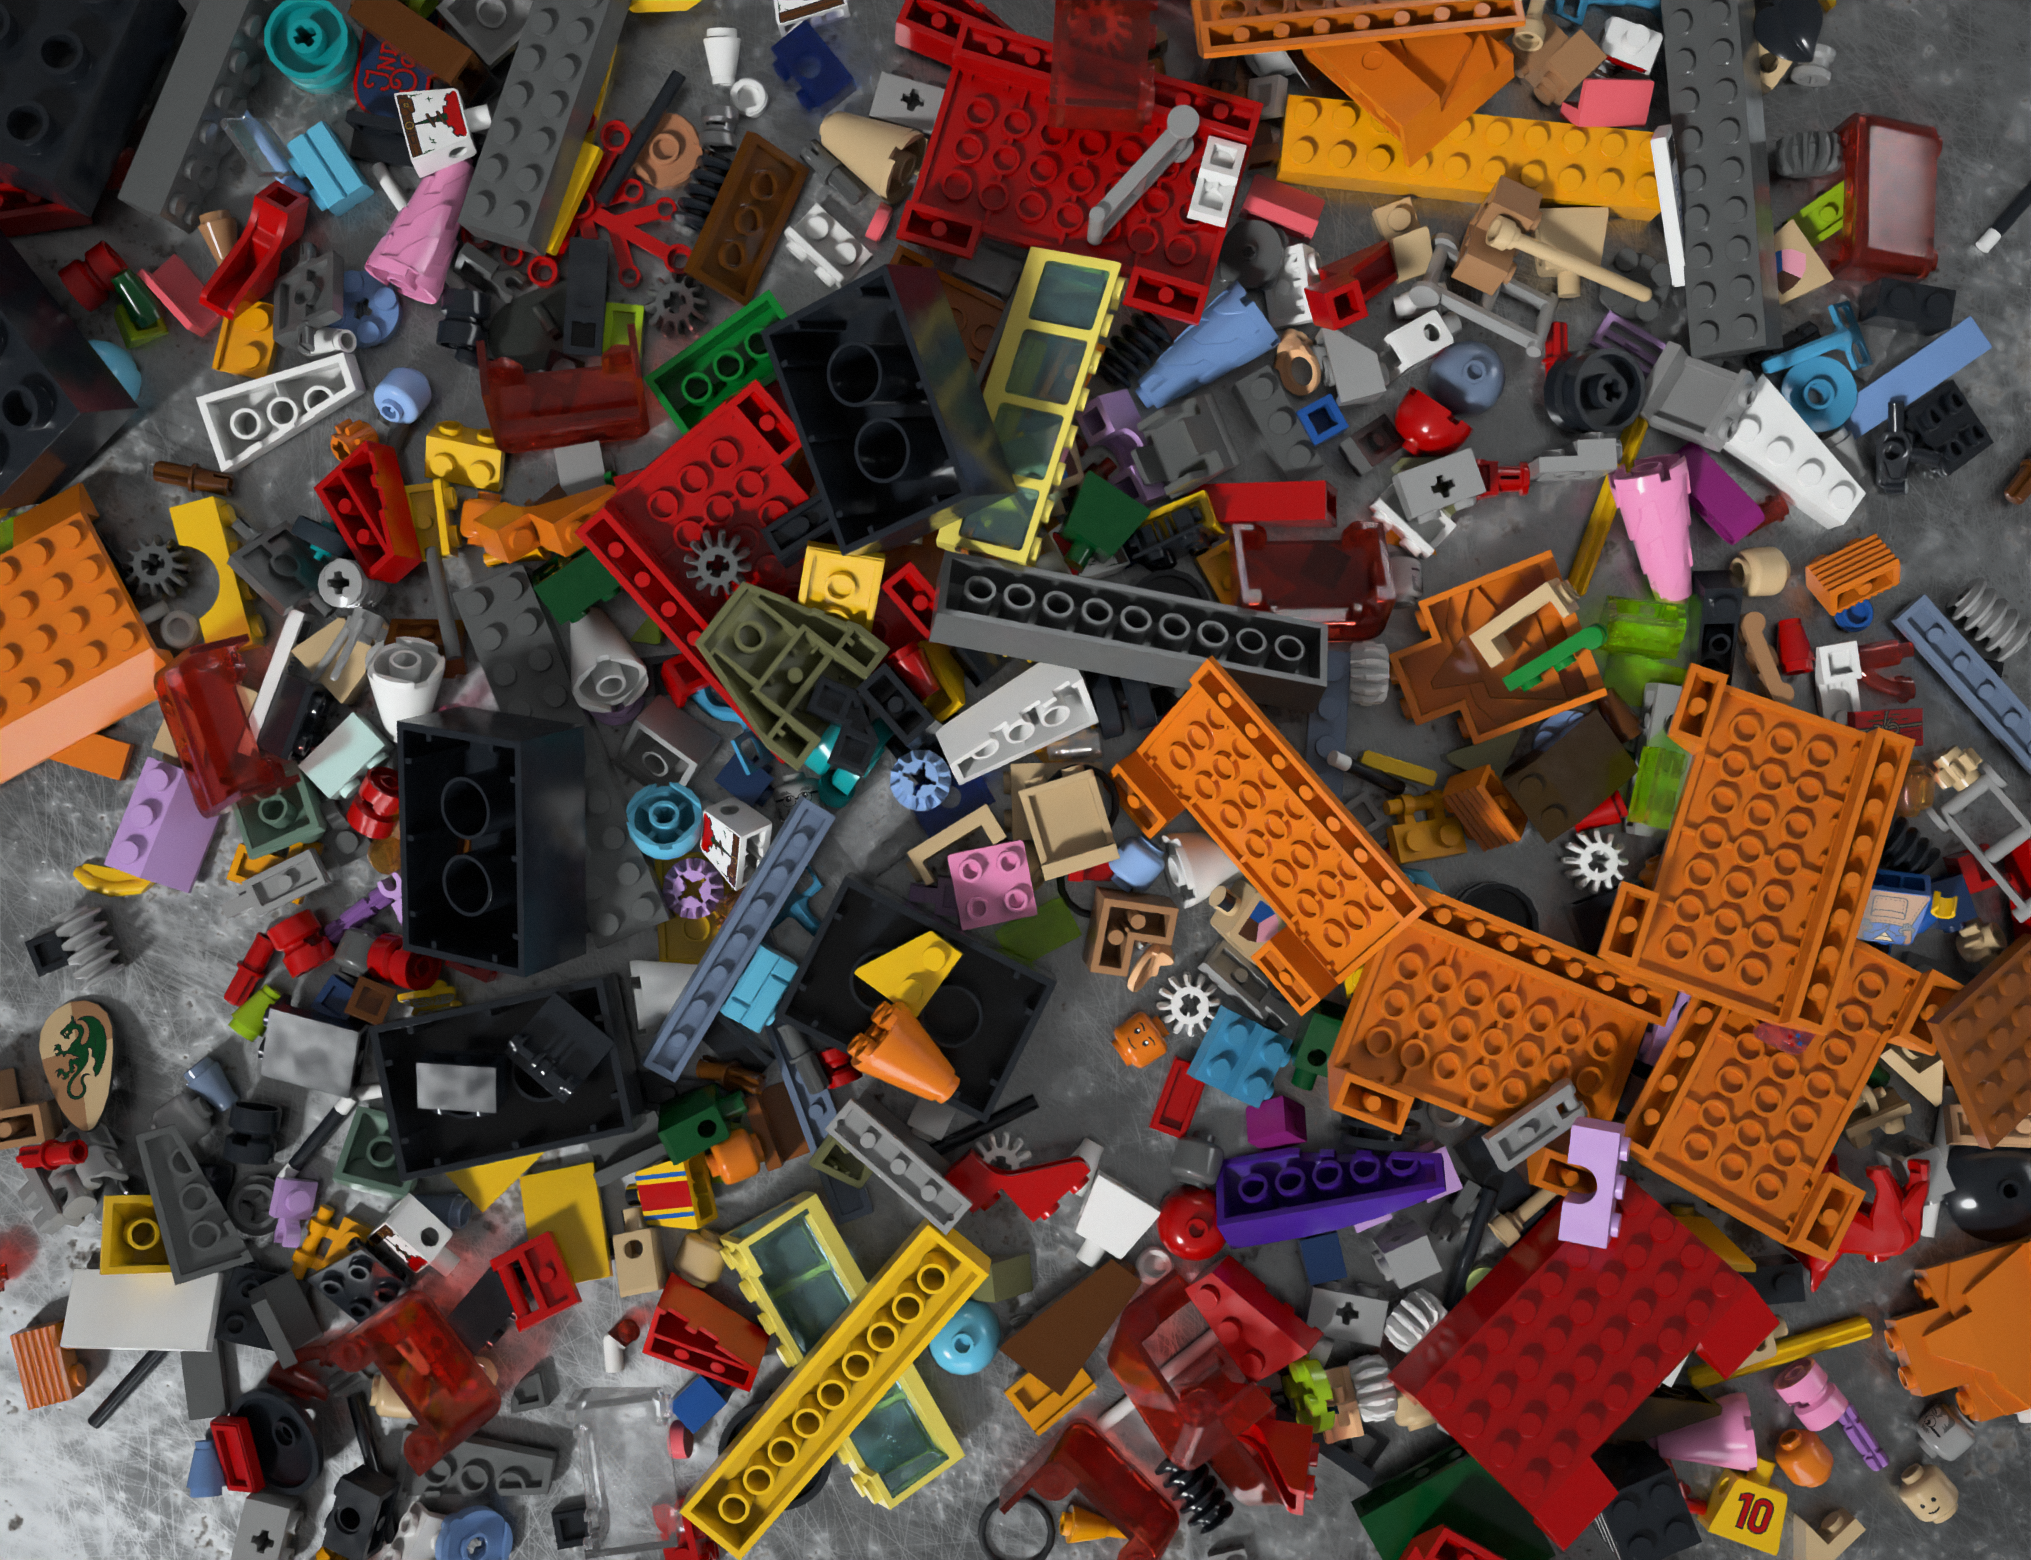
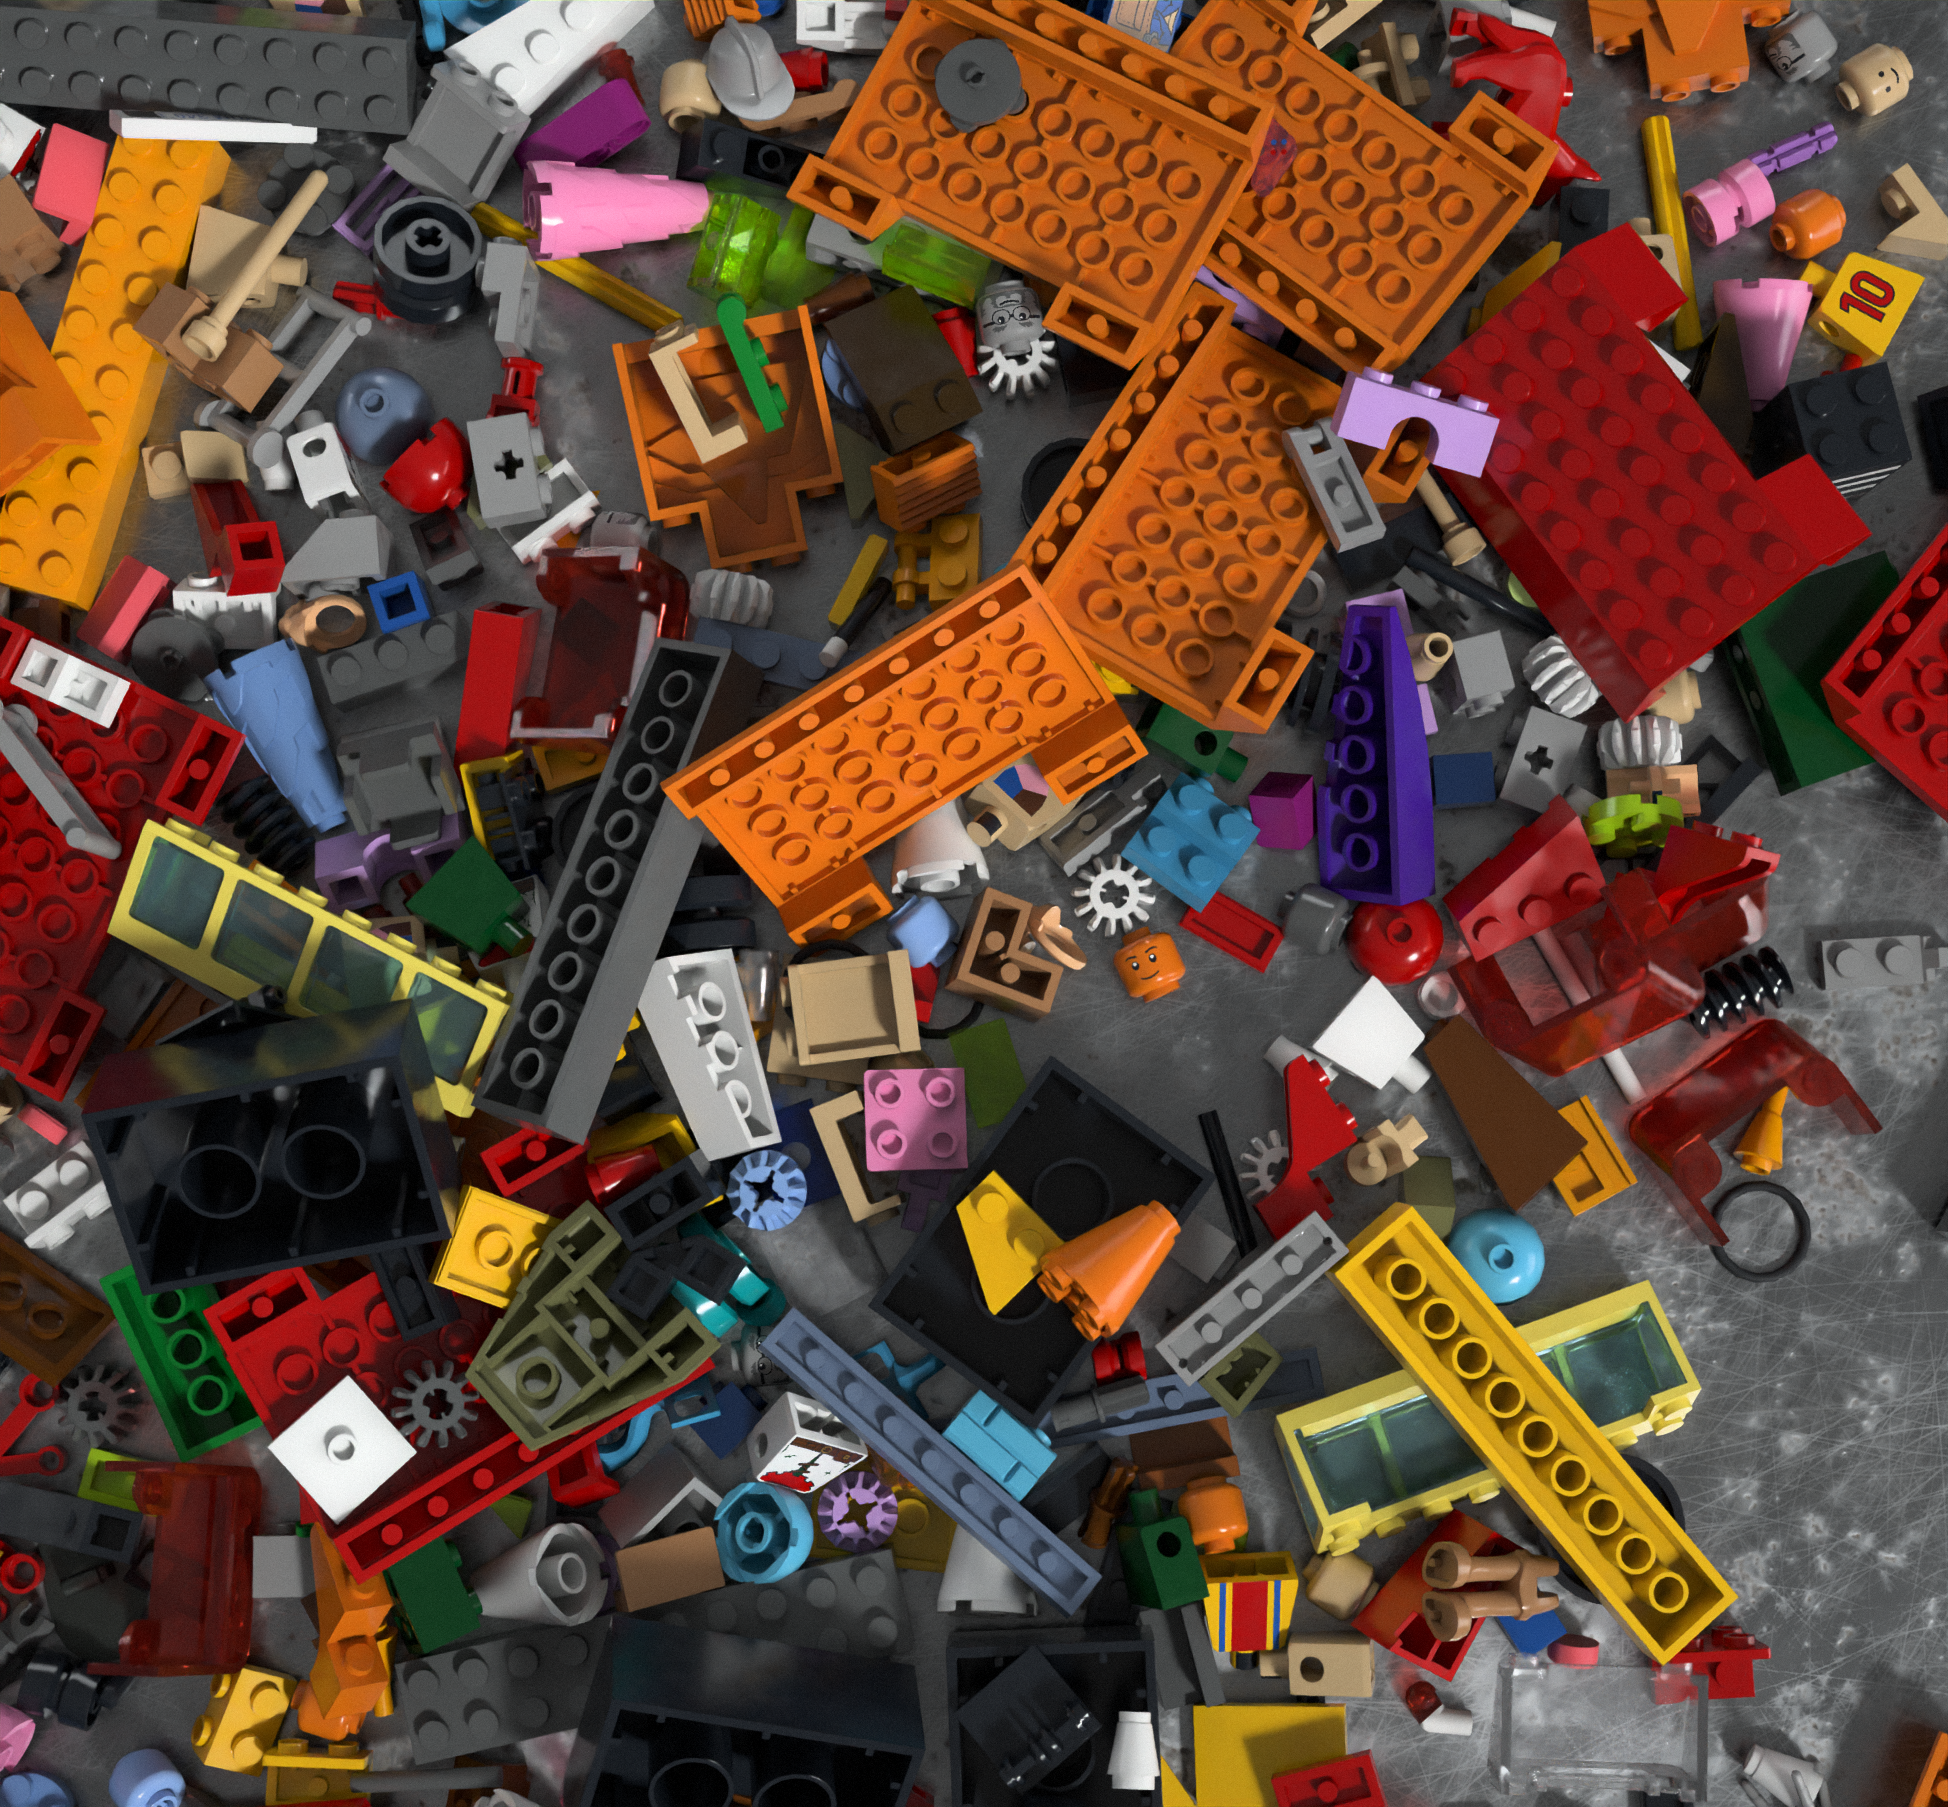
camera: 80 degrees left, 5 degrees down
none -> black hinge [155,985,302,1046]
none -> white plate [266,1375,417,1525]
none -> medium nougat panel [613,1526,726,1612]
none -> light grey piece [702,15,795,122]
none -> dark grey piece [934,38,1026,133]
none -> light grey head [976,280,1044,356]
none -> white cone [1107,1711,1160,1790]
none -> tan hips [1343,1113,1428,1187]
none -> tan cone [1405,632,1453,681]
none -> medium nougat piece [1421,1541,1559,1642]

